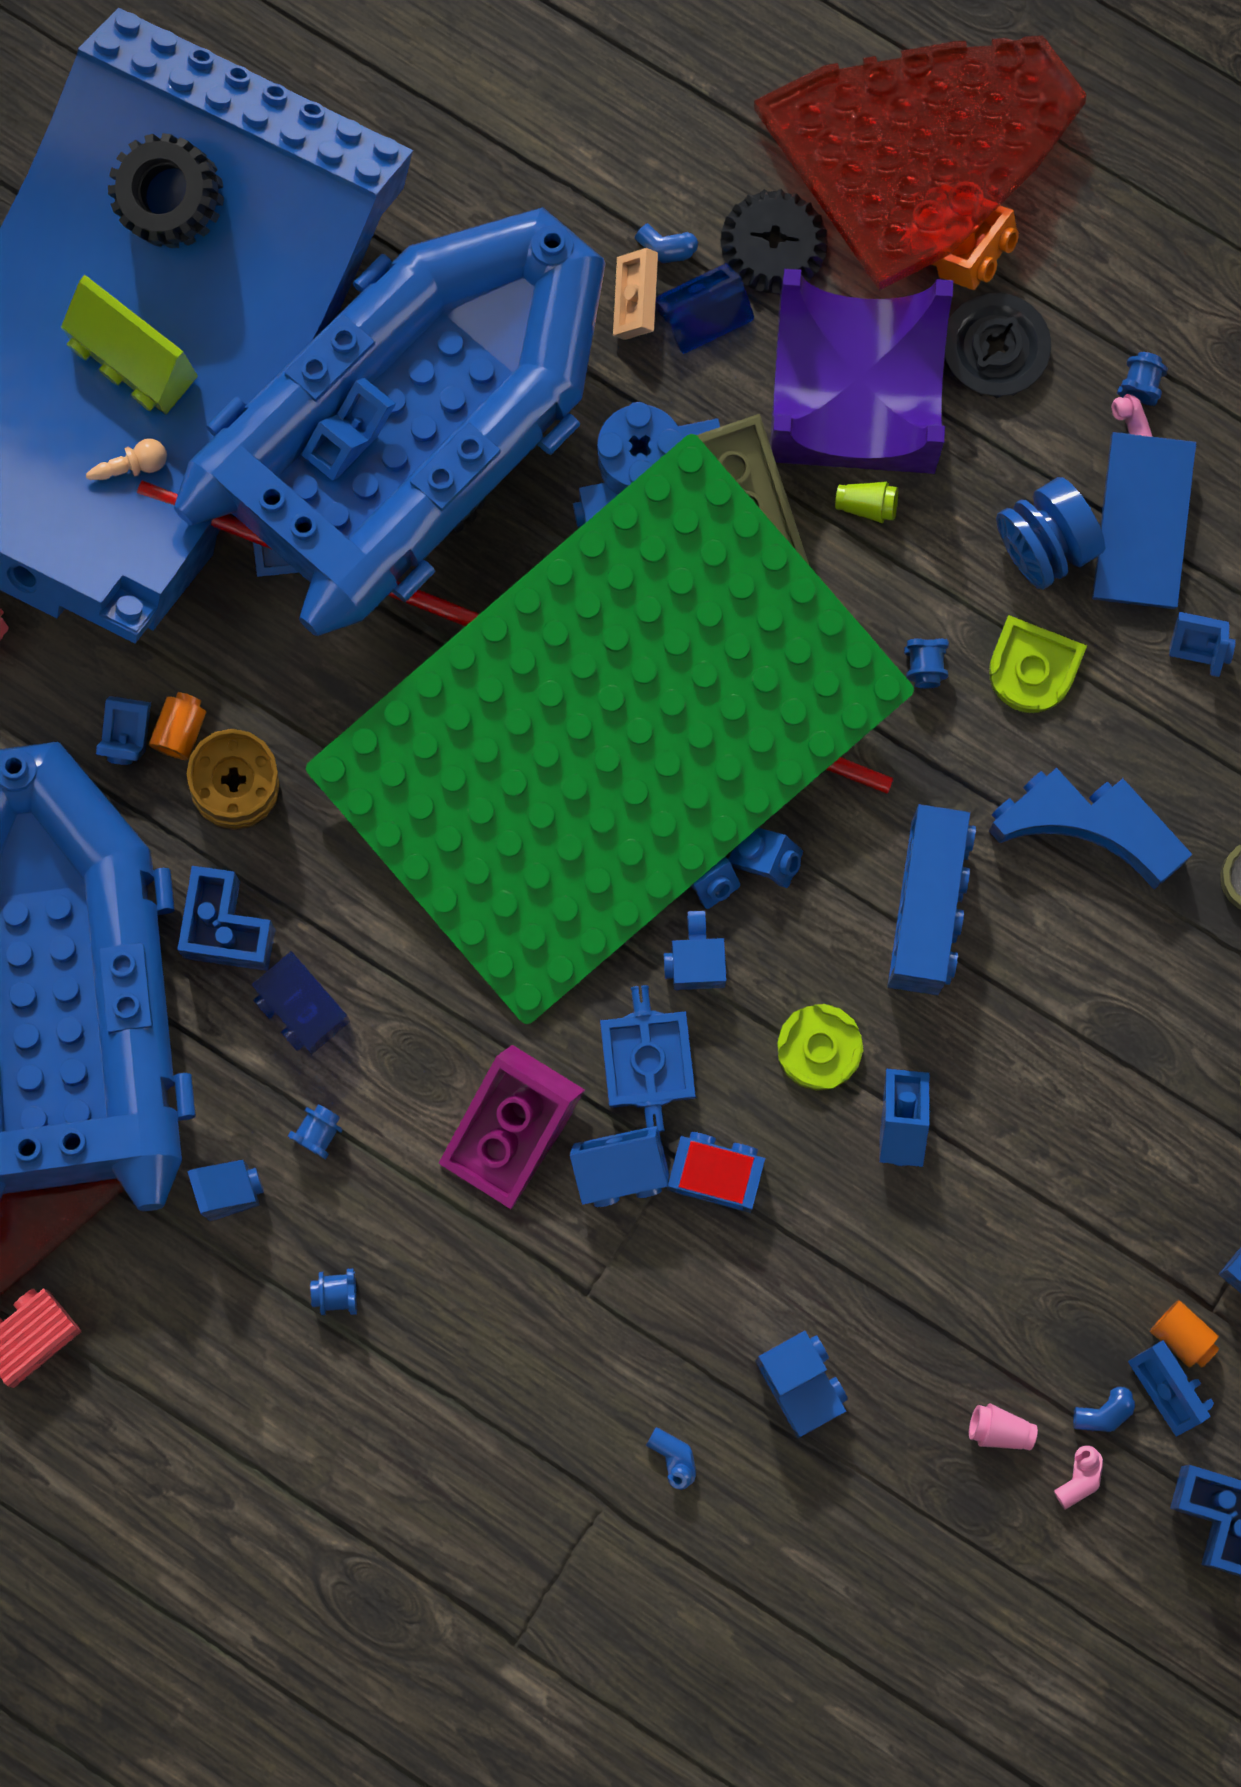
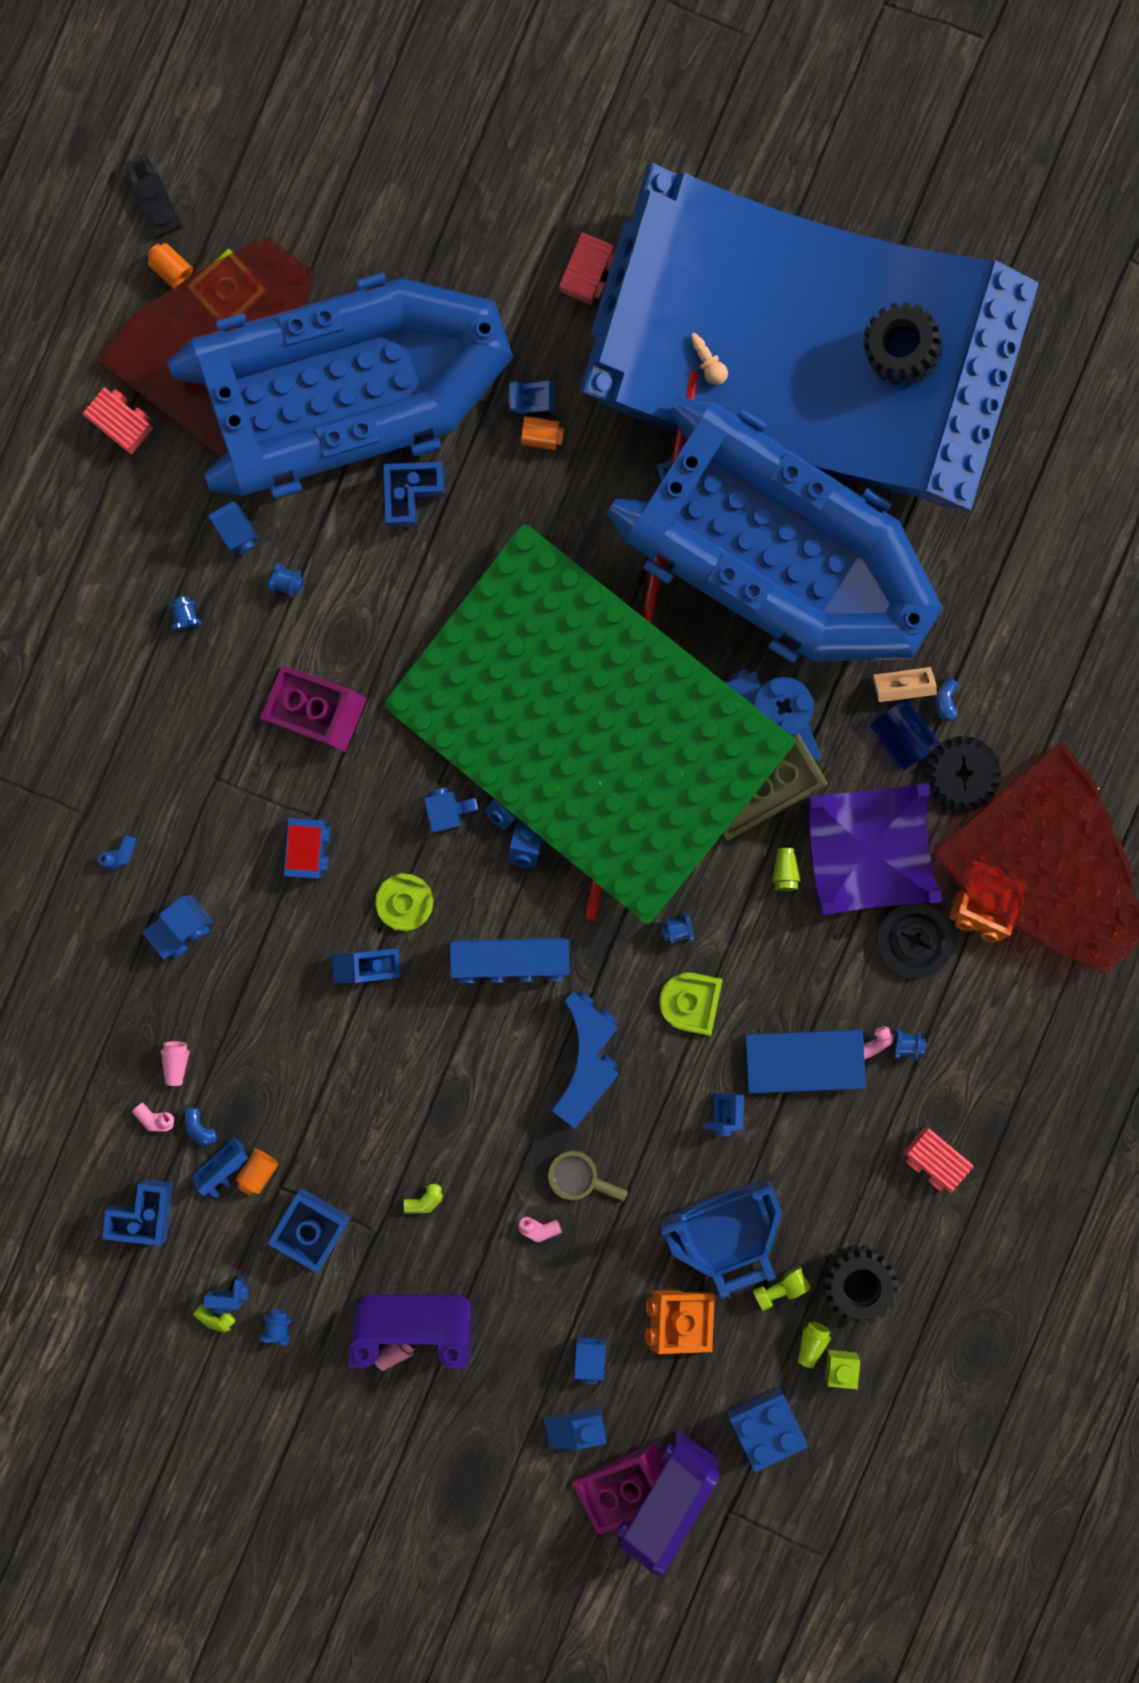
camera: 80 degrees right, 10 degrees up
lime slope [61,275,198,415] -> none
pearl gold wheel [186,729,279,830] -> none
clear blue brick [252,951,350,1055] -> none
blue slope [301,378,396,481] -> none
blue brick [570,1125,670,1207] -> none
blue plate [600,985,696,1133] -> none
blue wheel [996,477,1106,590] -> none

